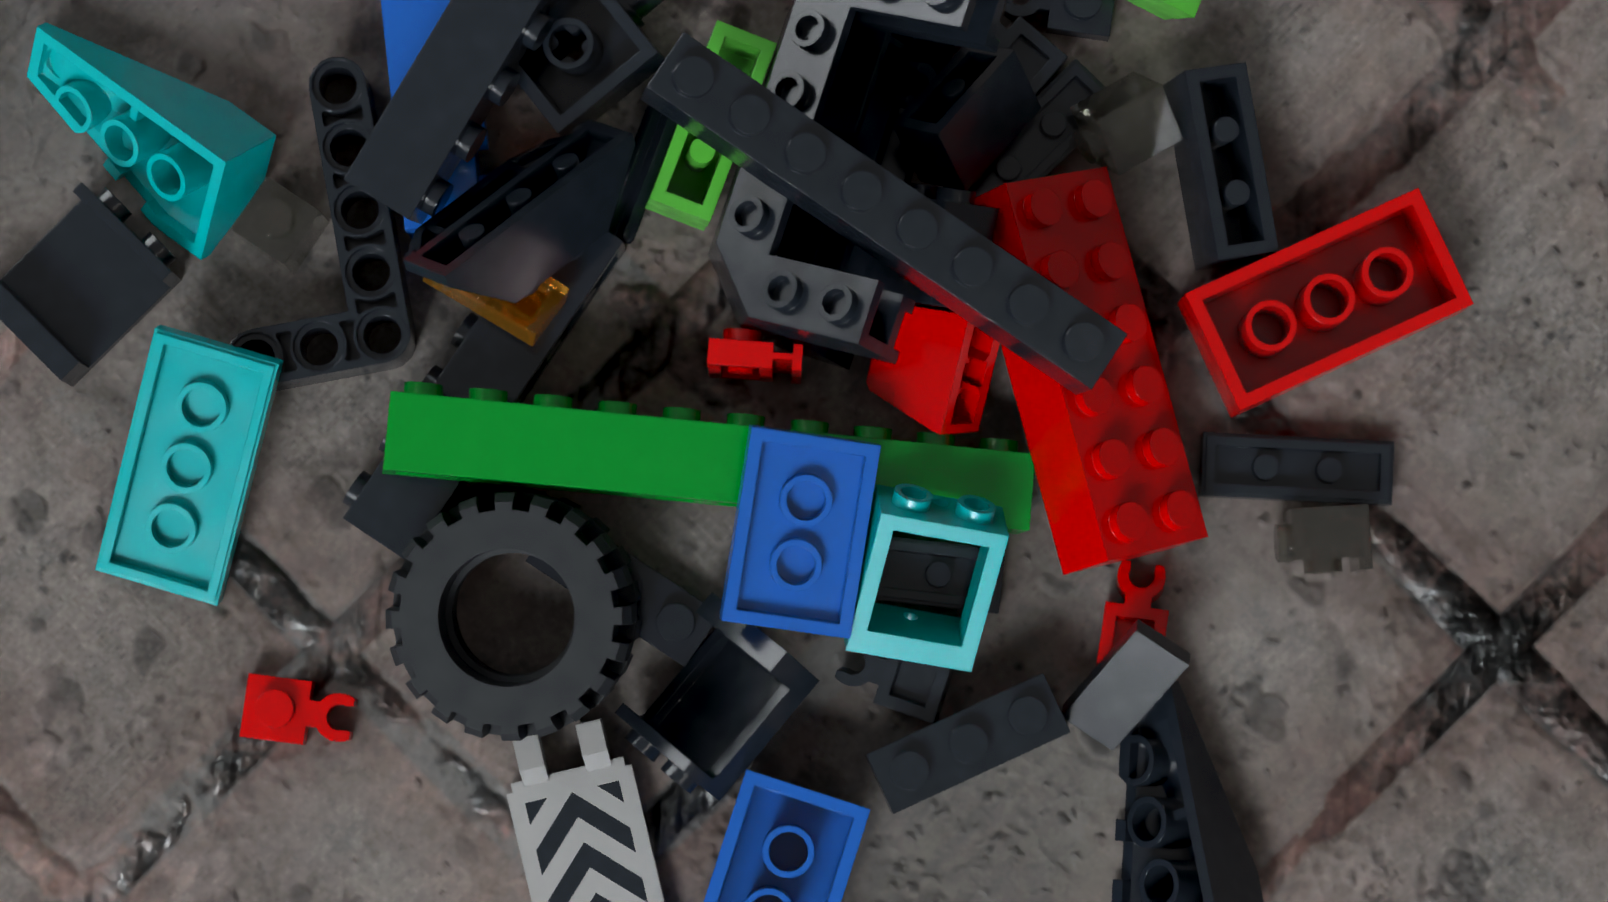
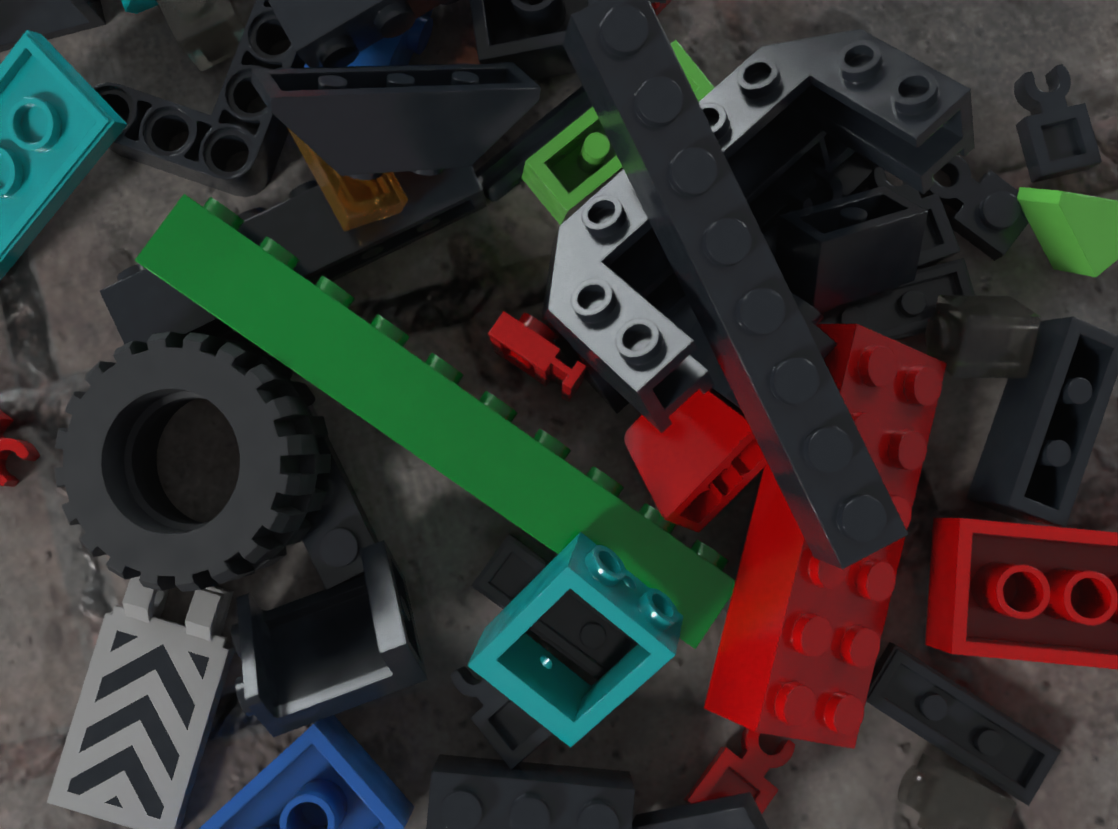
camera: 30 degrees right, 0 degrees up
blue plate [719,424,881,639] -> none

